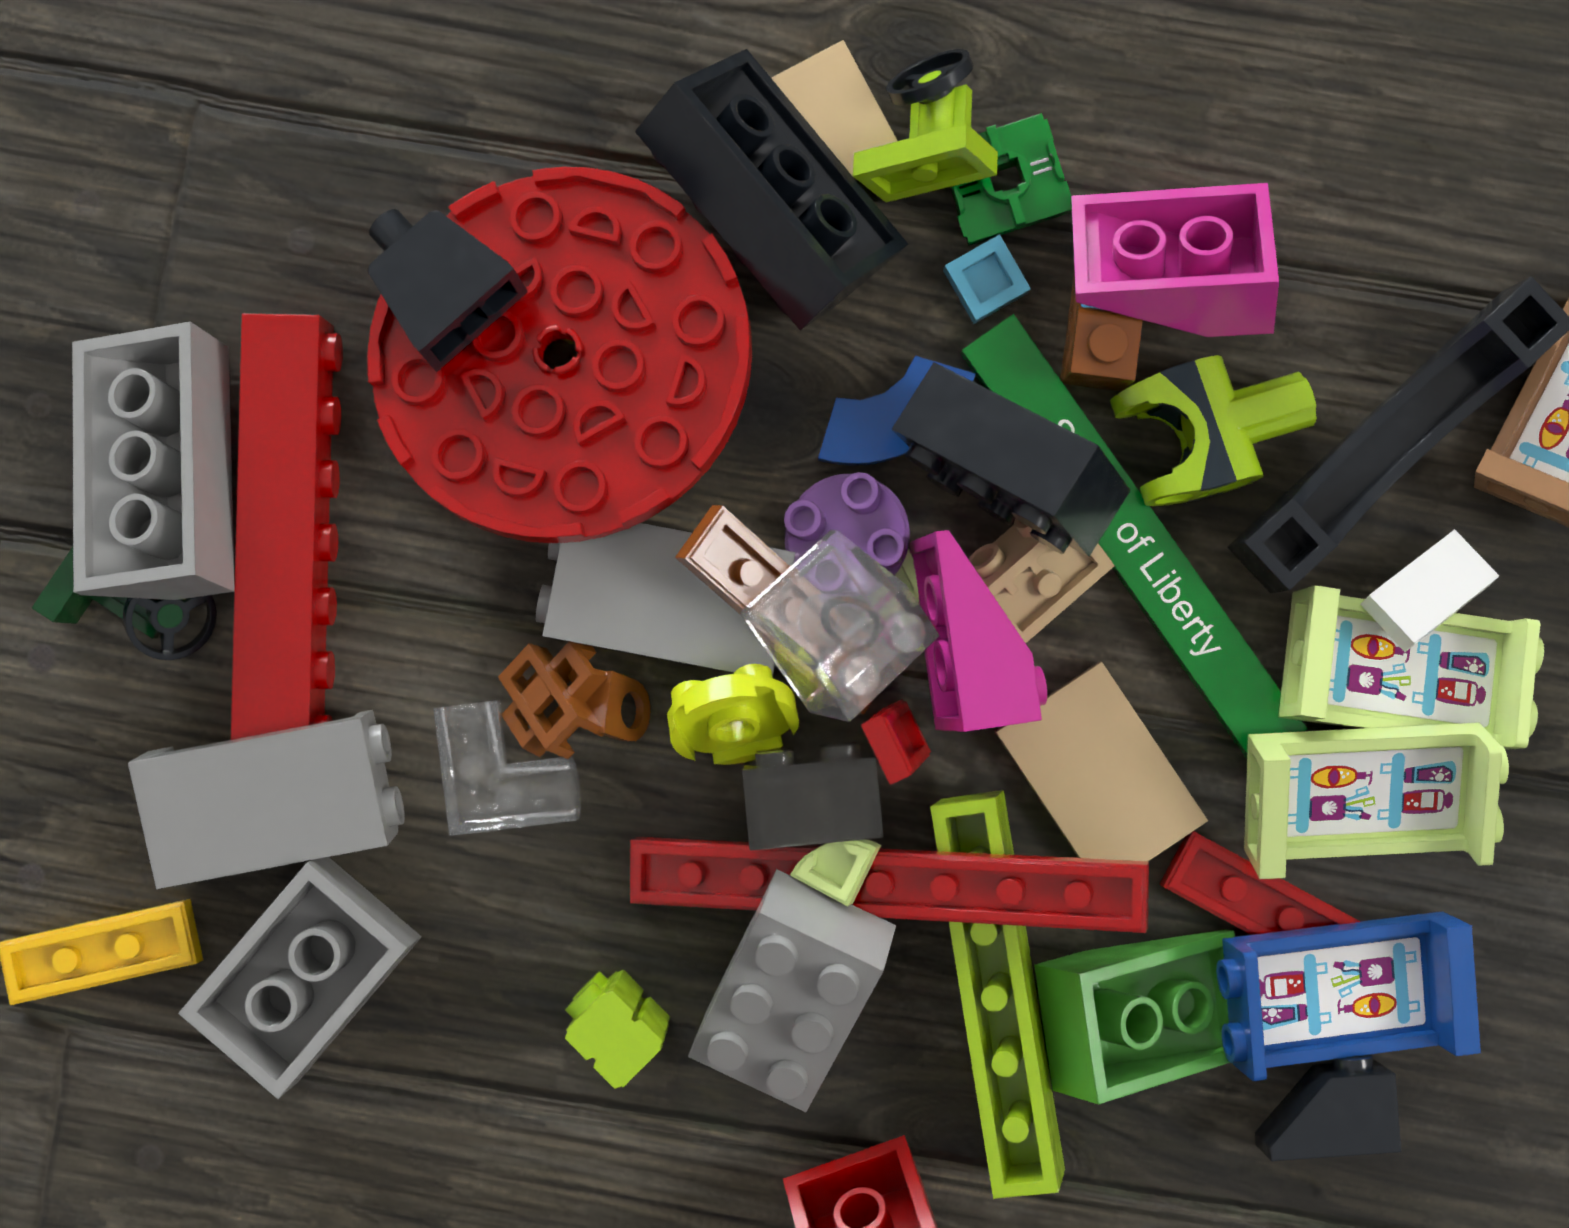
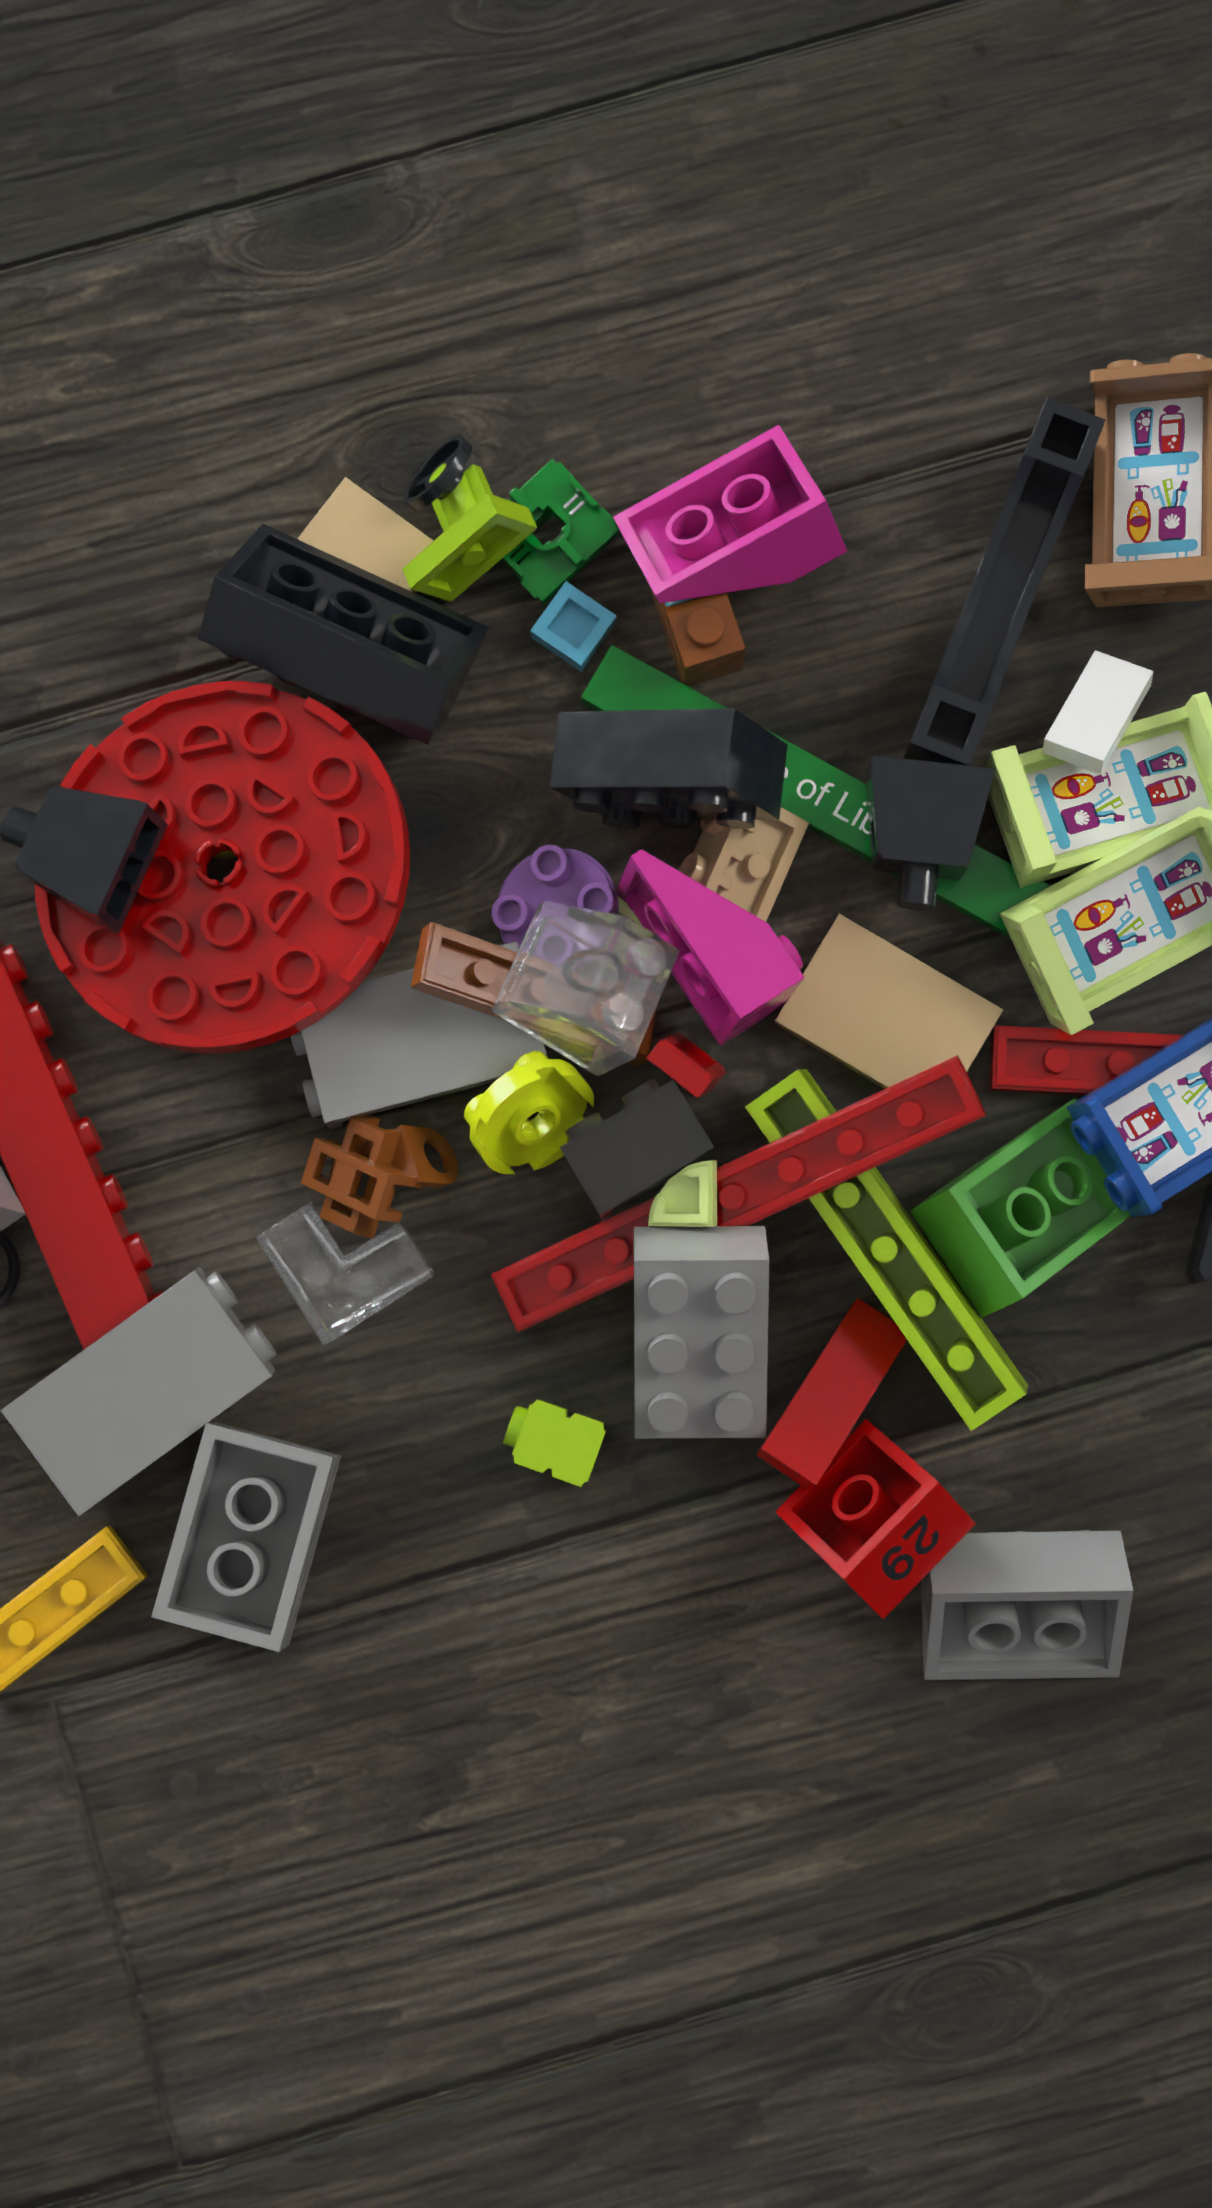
camera: 25 degrees left, 5 degrees down
blue tile [818,356,975,466] -> none
lime connector [1110,355,1317,506] -> none
none -> red tile [756,1297,907,1492]
none -> black torso [865,756,994,911]

